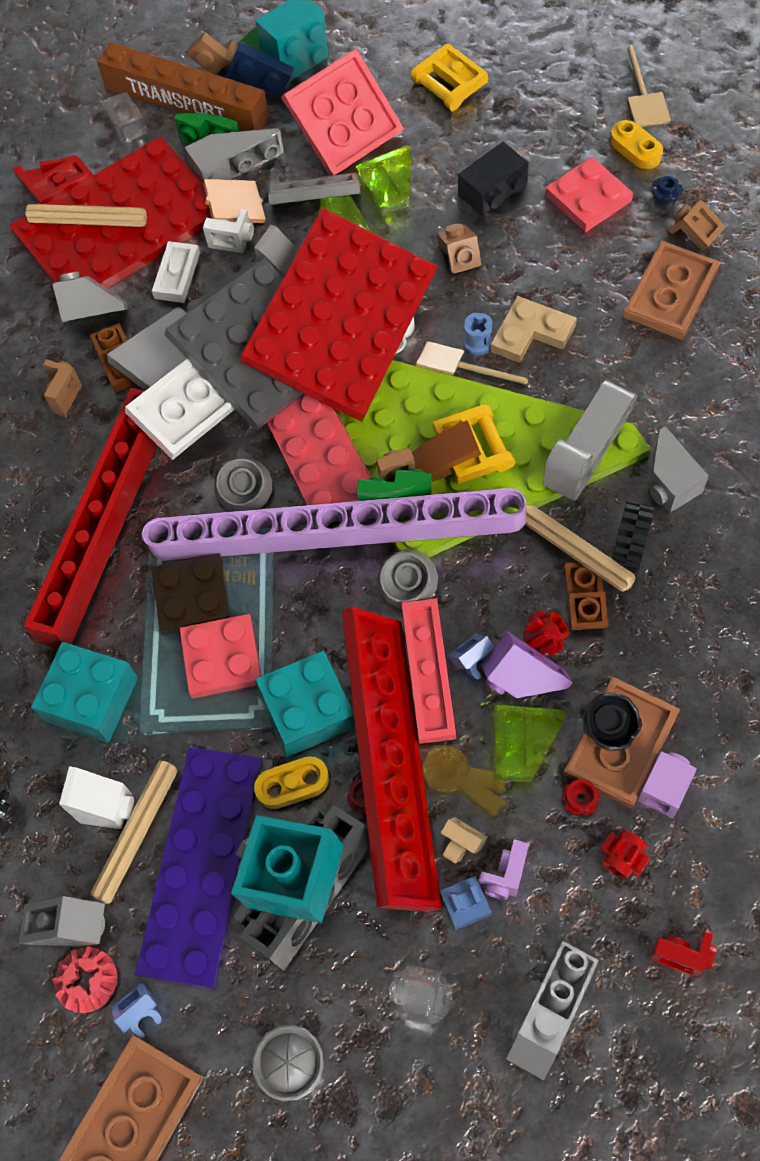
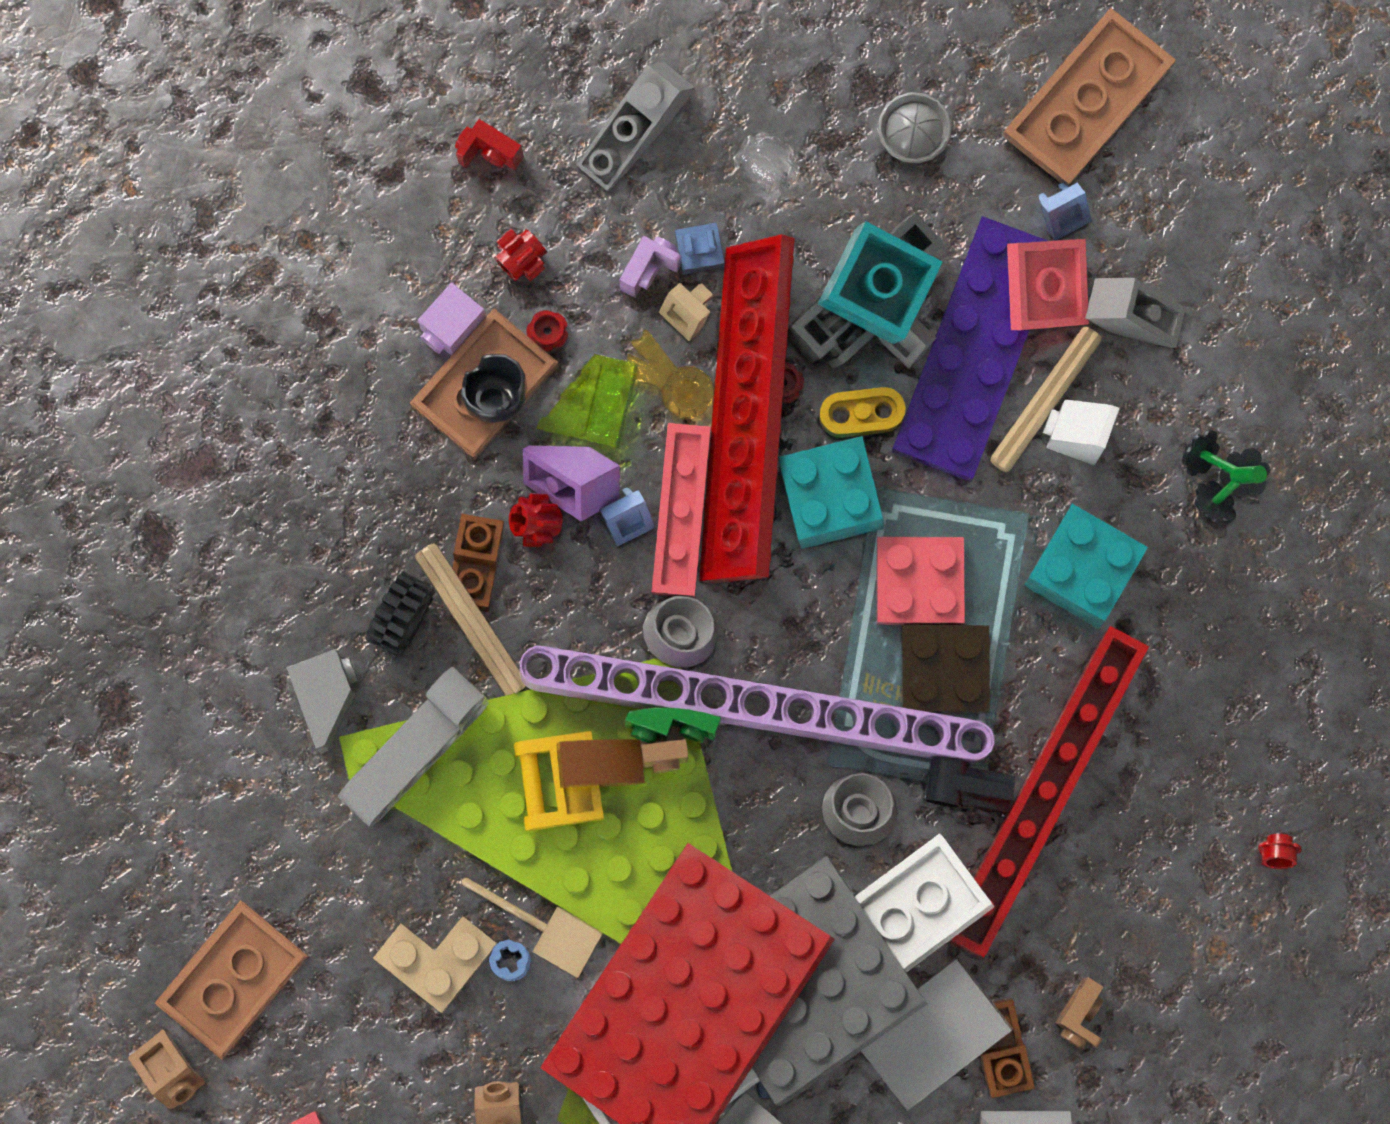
camera: 175 degrees left, 15 degrees up
coral gear [52,946,117,1013] -> none
coral plate [267,394,372,505] -> none
none -> black piece [923,756,1015,814]
none -> coral plate [1007,239,1089,330]

